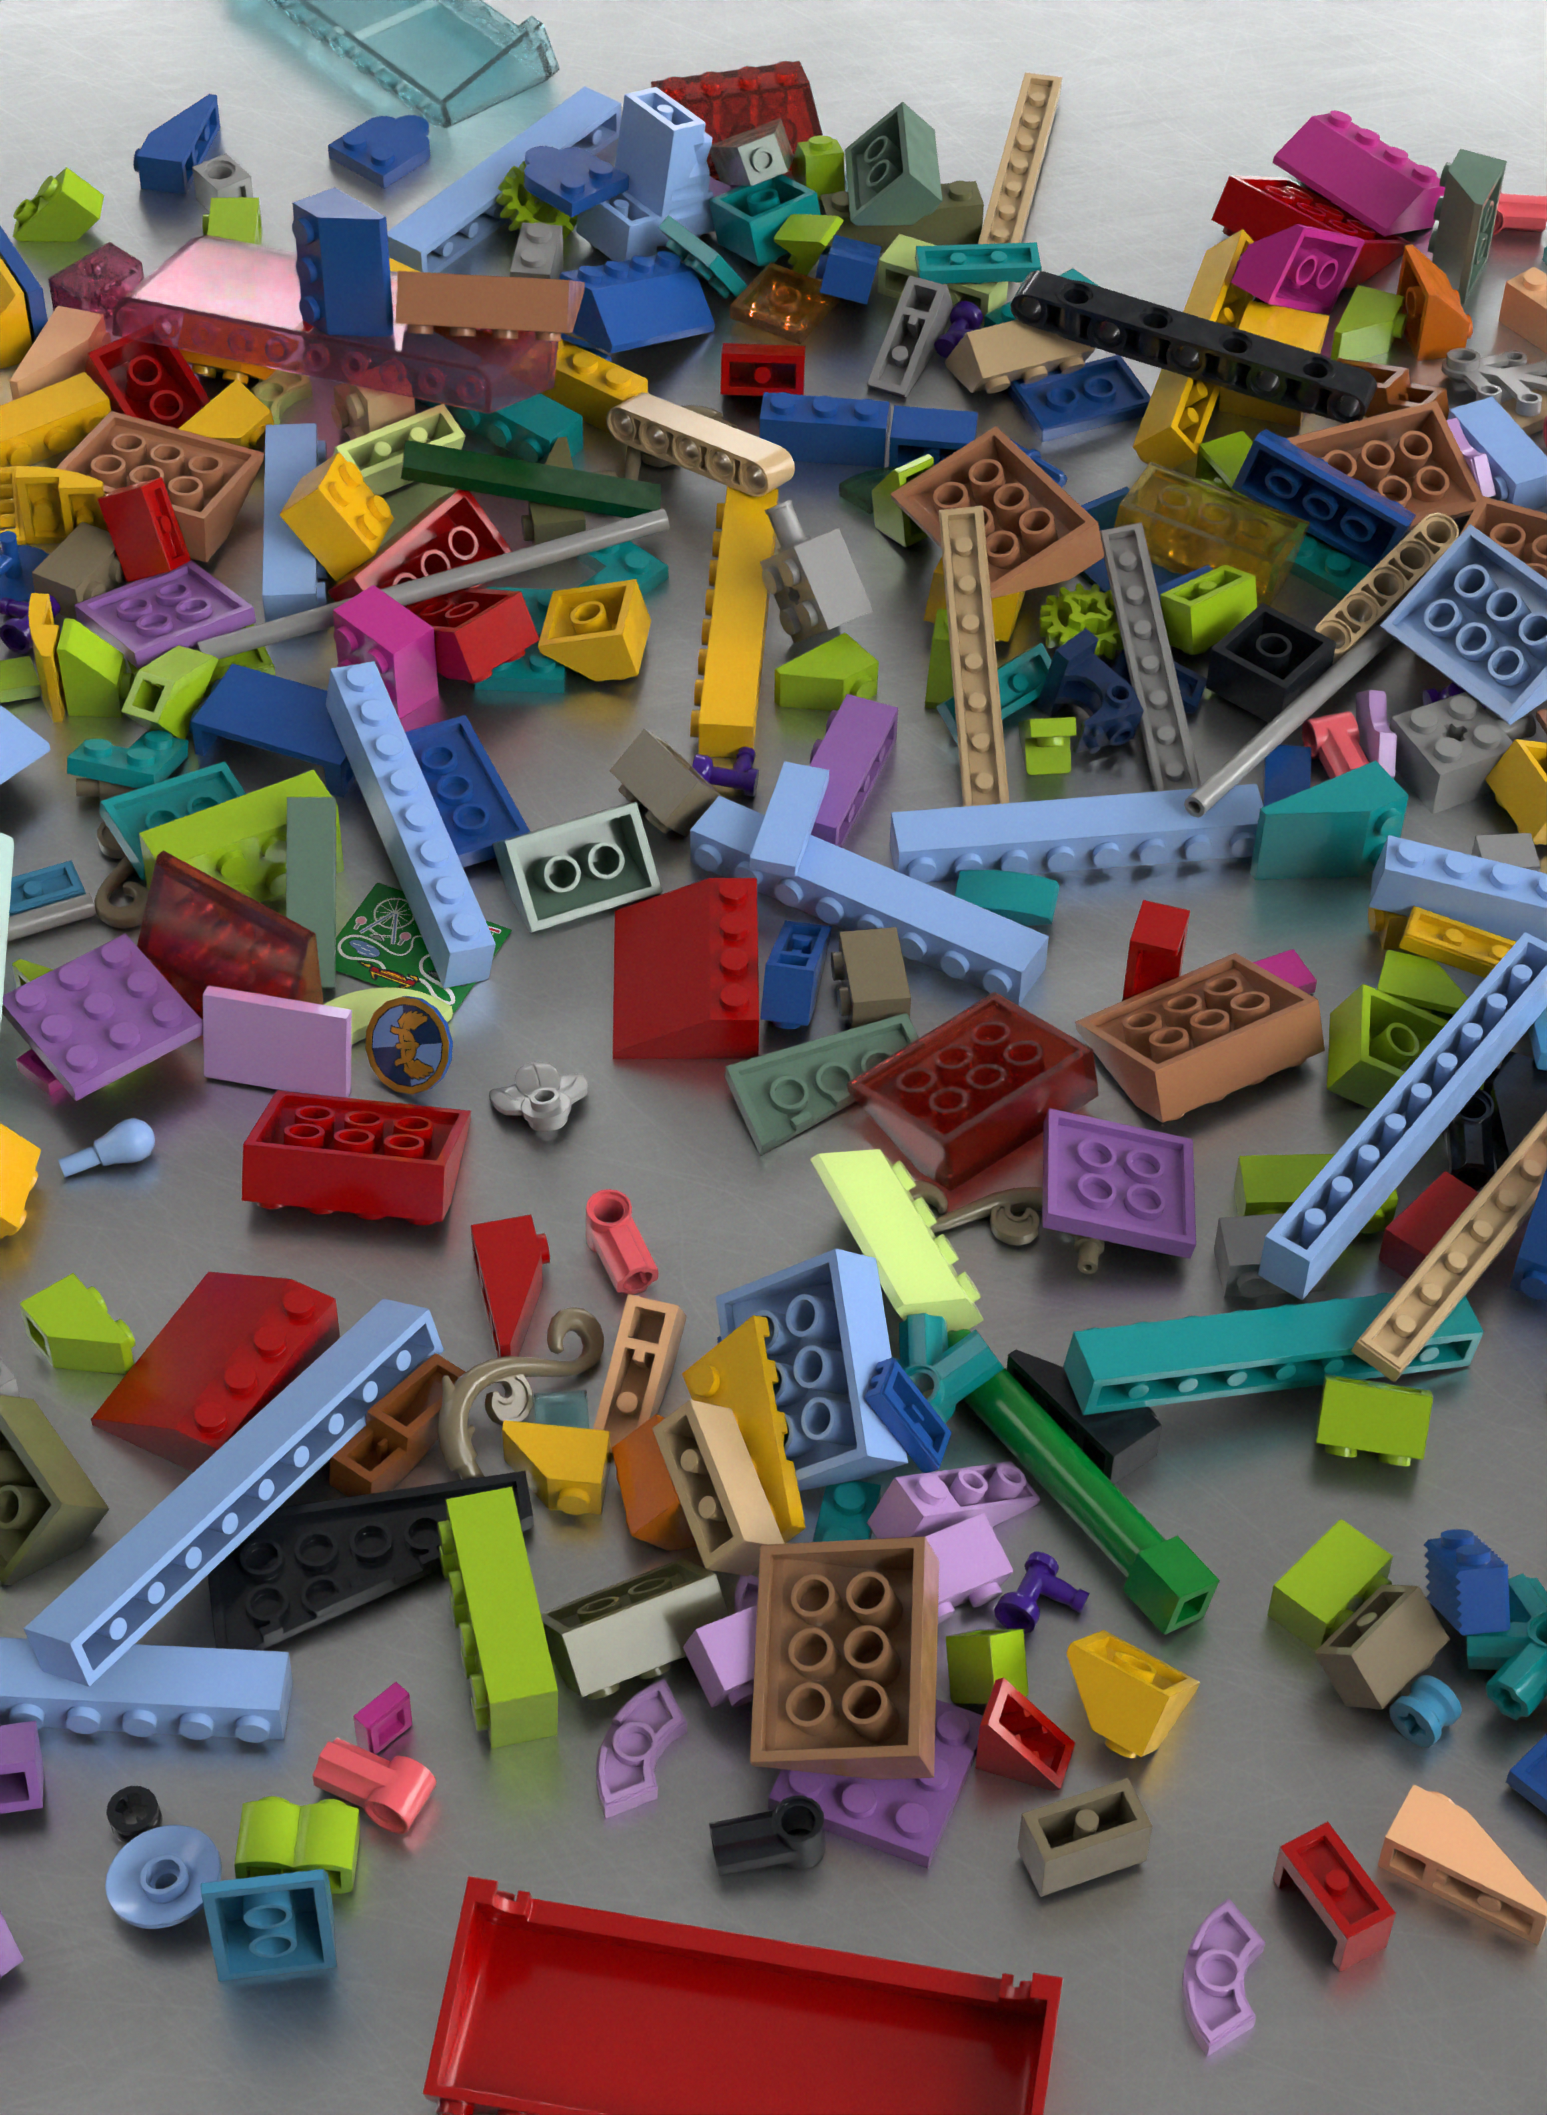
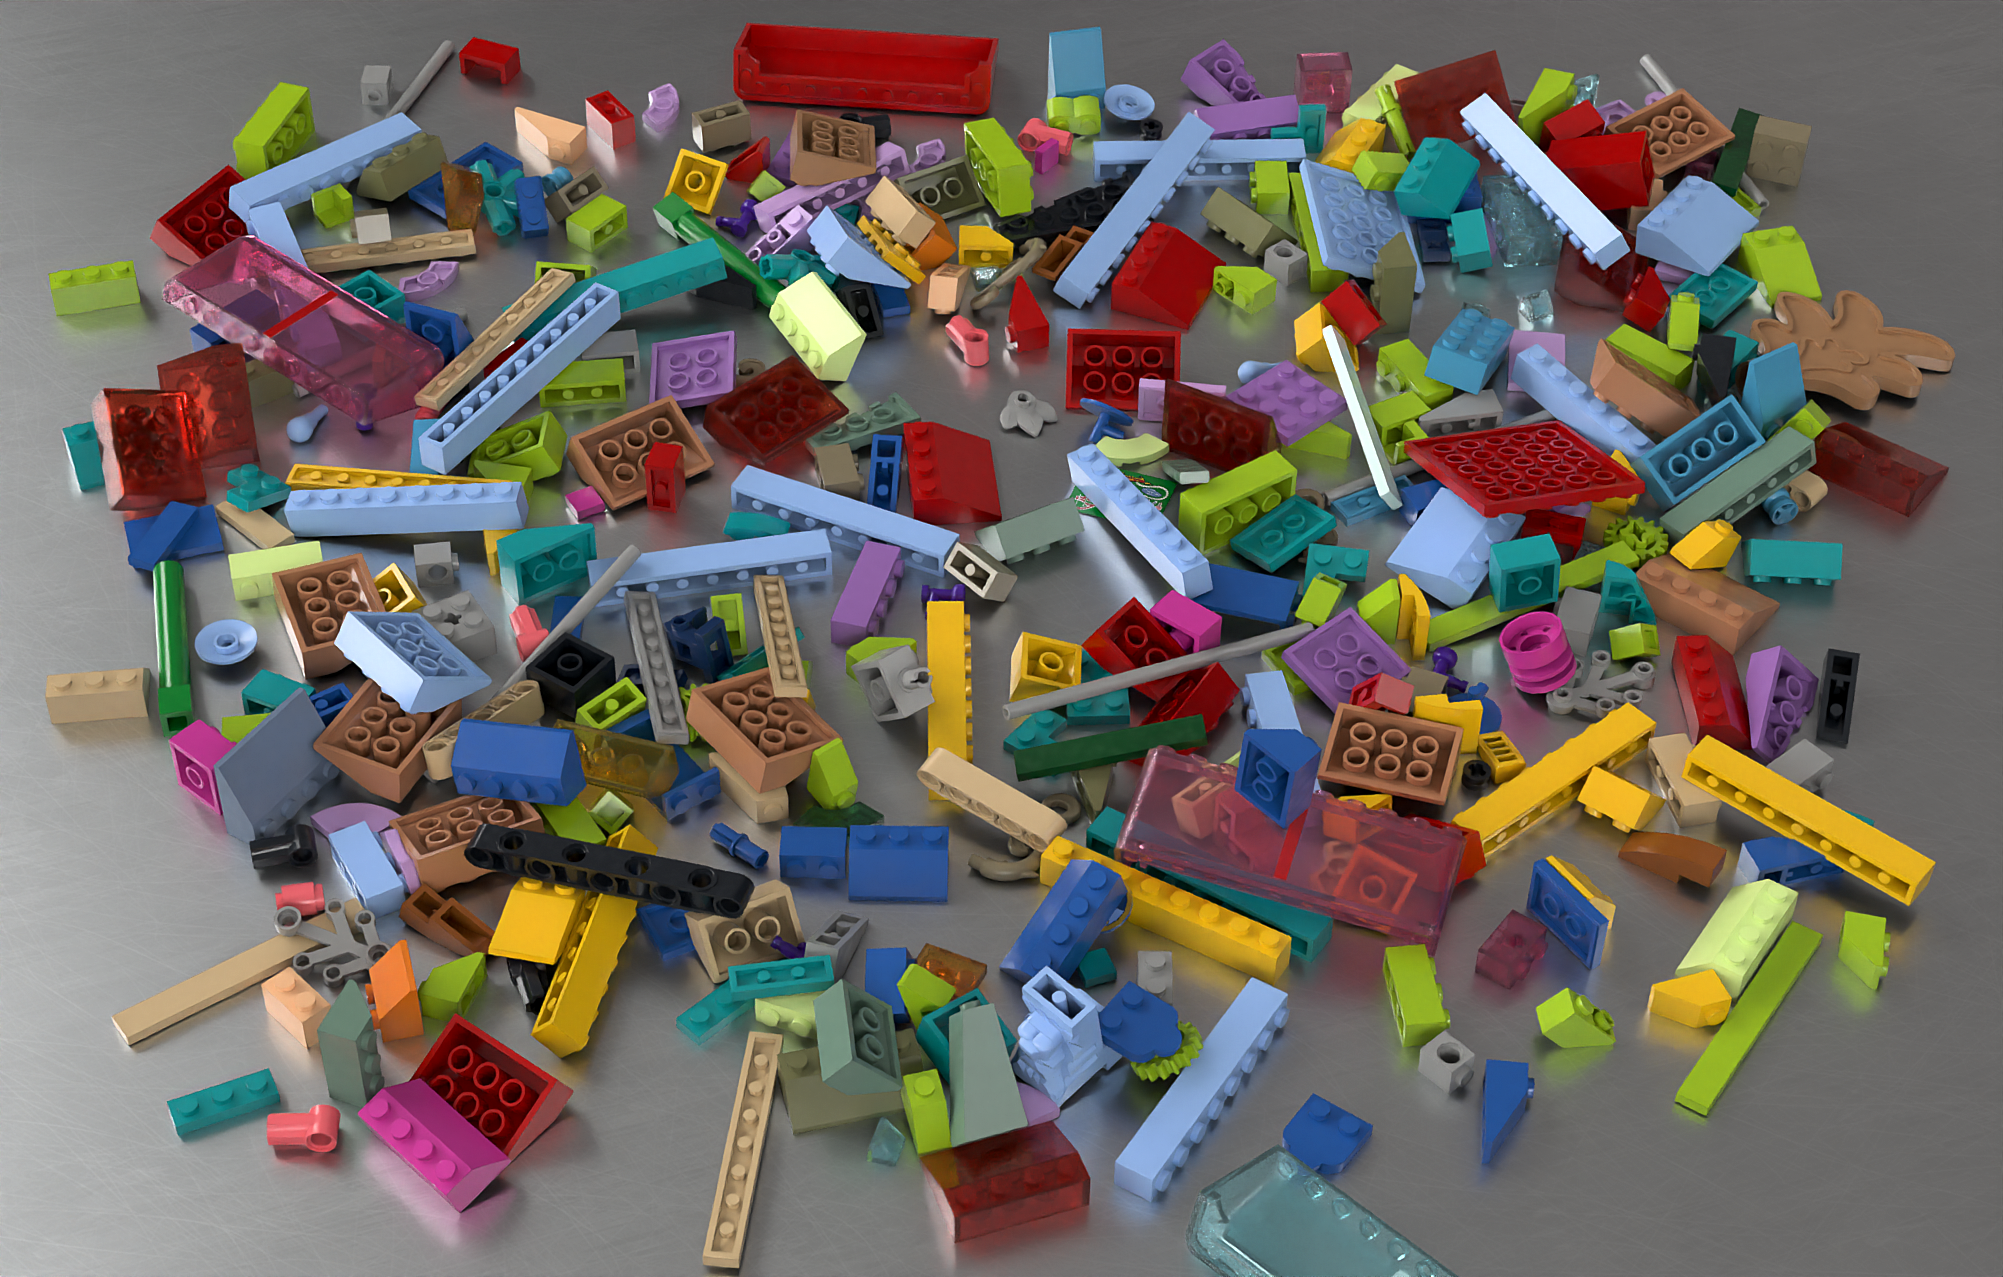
camera: 175 degrees right, 5 degrees down
light nougat slope [9,306,111,400] -> none
yellow brick [279,452,394,581] -> none
nougat slope [396,271,585,341] -> none
blue plate [405,715,530,867] -> none
teal plate [658,215,753,304] -> none
red brick [720,343,806,396] -> none
light blue tile [749,761,829,878] -> none
blue tile [865,1357,952,1473] -> none
dark pink slope [1231,224,1365,315] -> none
lavender tile [1356,690,1397,778] -> none

